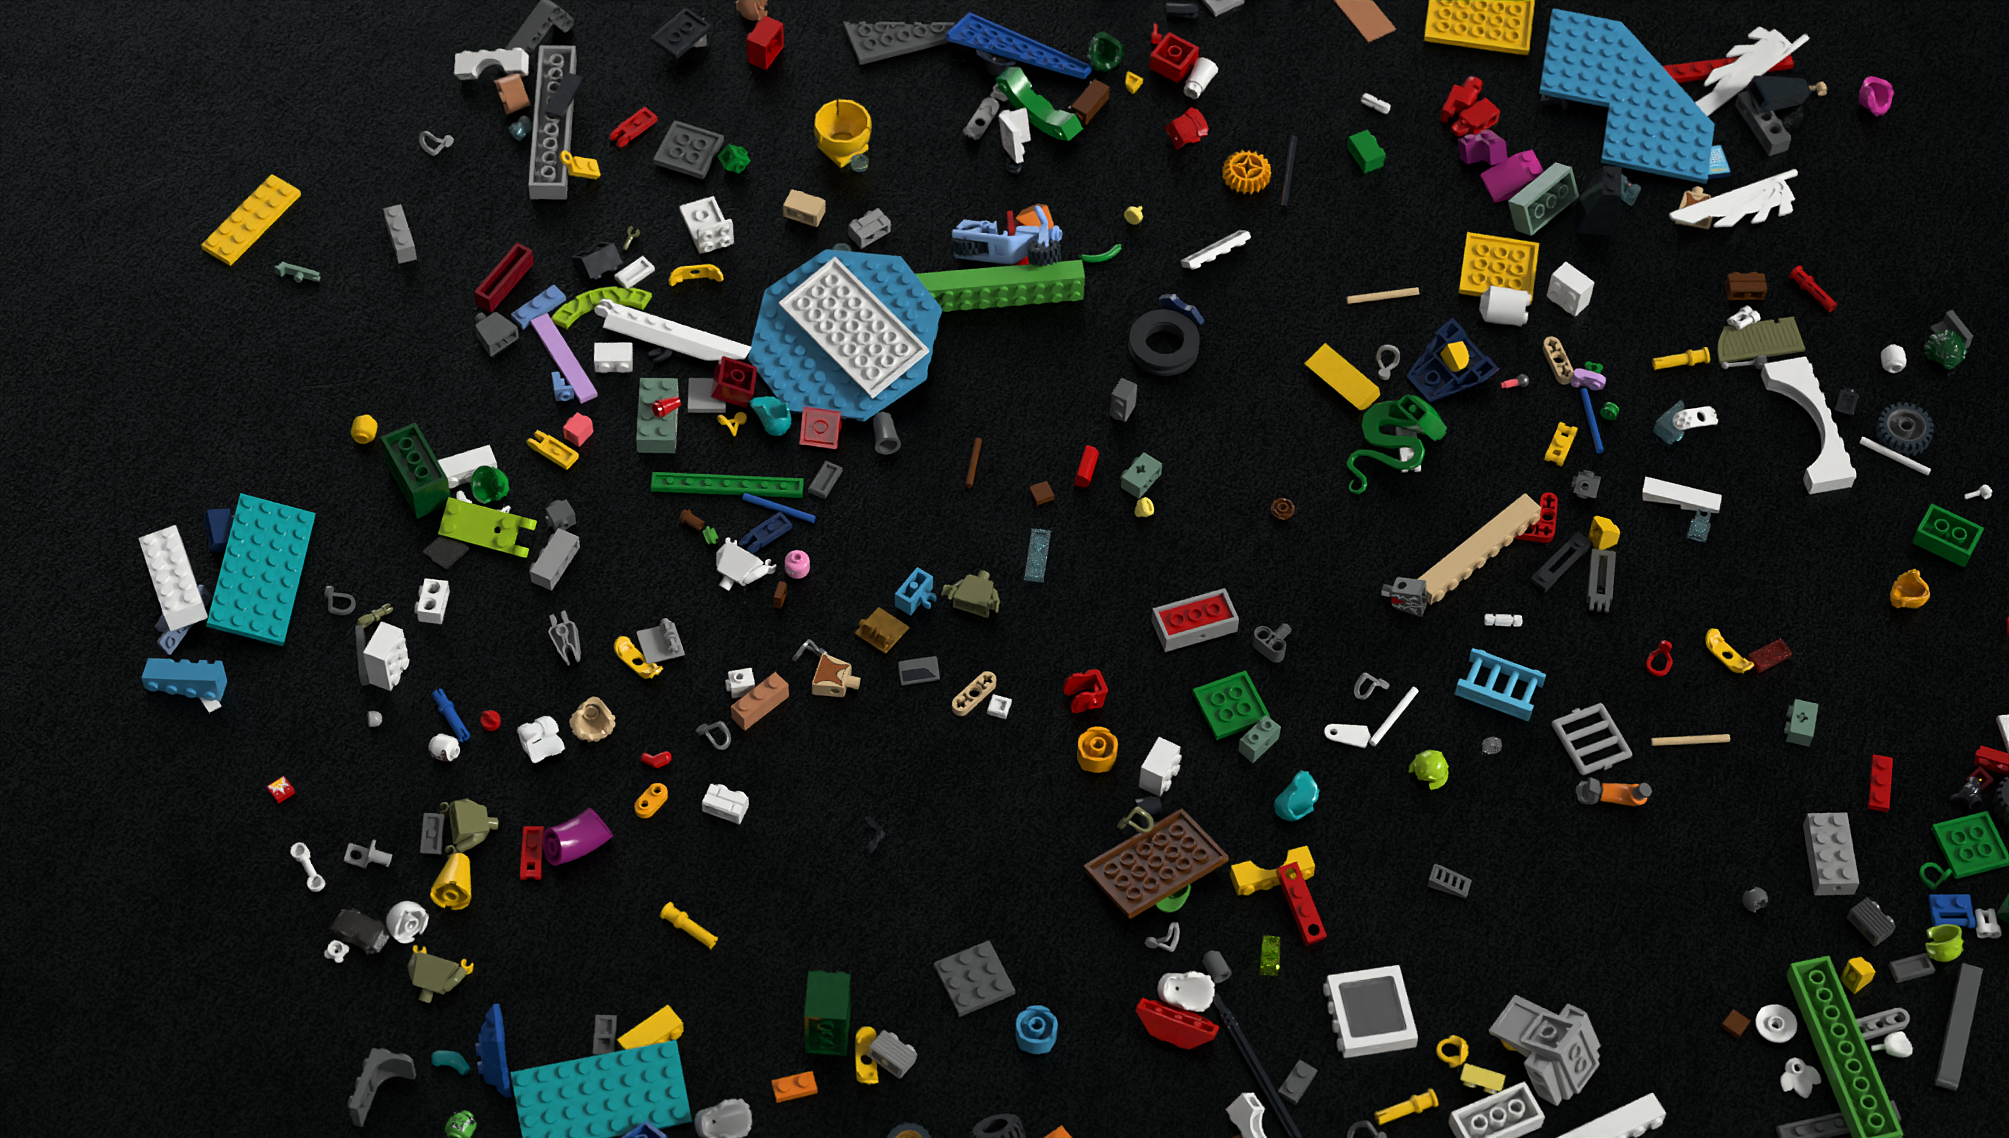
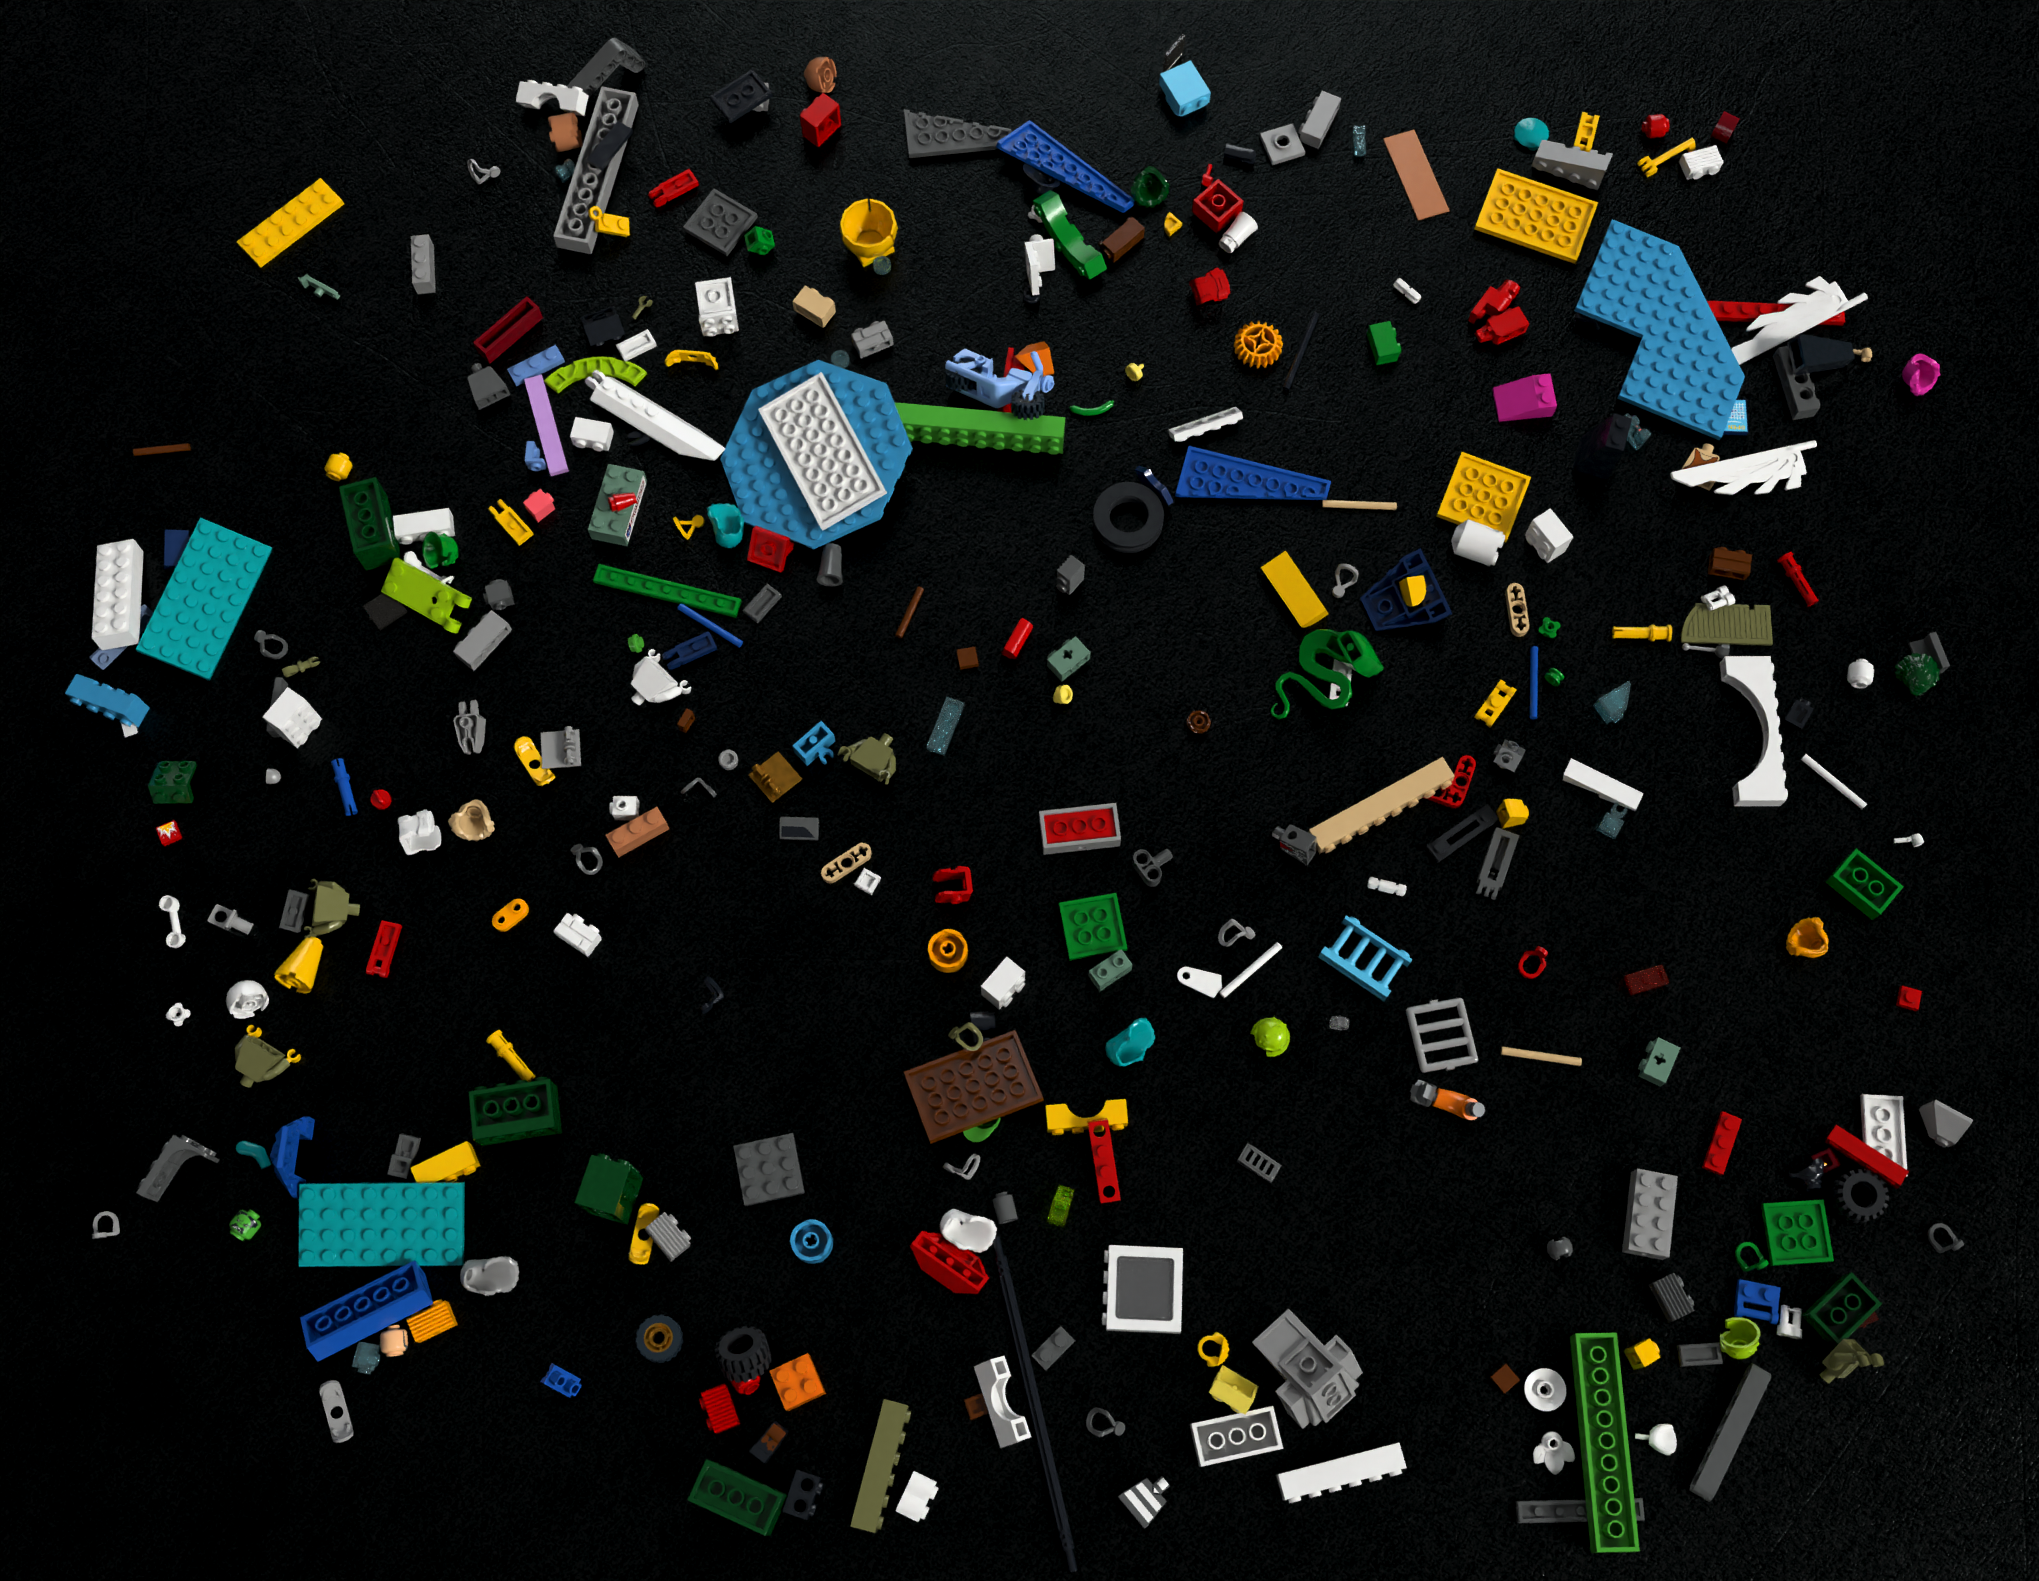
camera: 15 degrees right, 15 degrees up
clear smoke brick [329,909,391,953] -> none
white brick [415,578,450,624] -> none
white head [429,734,460,762] -> none
magenta brick [542,808,613,866] -> none
red arm [641,751,671,768] -> none
reddish brown pin [679,510,704,531] -> none
light grey tile [688,378,726,413] -> none
dark red brick [711,356,757,408] -> none
orange plate [772,1071,817,1102] -> none
bright pink head [785,550,810,579] -> none
torso [812,654,860,697] -> none
light grey piece [963,97,999,140] -> none
yellow pin [1375,1089,1438,1125] -> none
magenta brick [1458,130,1508,165] -> none
piece [1501,374,1529,388] -> none
sand green brick [1508,163,1579,236] -> none
lavender plate [1571,368,1606,391] -> none
white piece [1673,406,1718,430] -> none
yellow piece [1705,628,1754,673] -> none
light grey plate [1856,1008,1910,1040] -> none
wheel [1876,403,1934,457] -> none
none -> reddish brown bar [133,443,191,456]
none -> dark green bracket [148,761,197,804]
none -> dark green brick [469,1077,562,1146]
none -> light grey tile [719,750,738,770]
none -> blue wing [1175,446,1331,500]

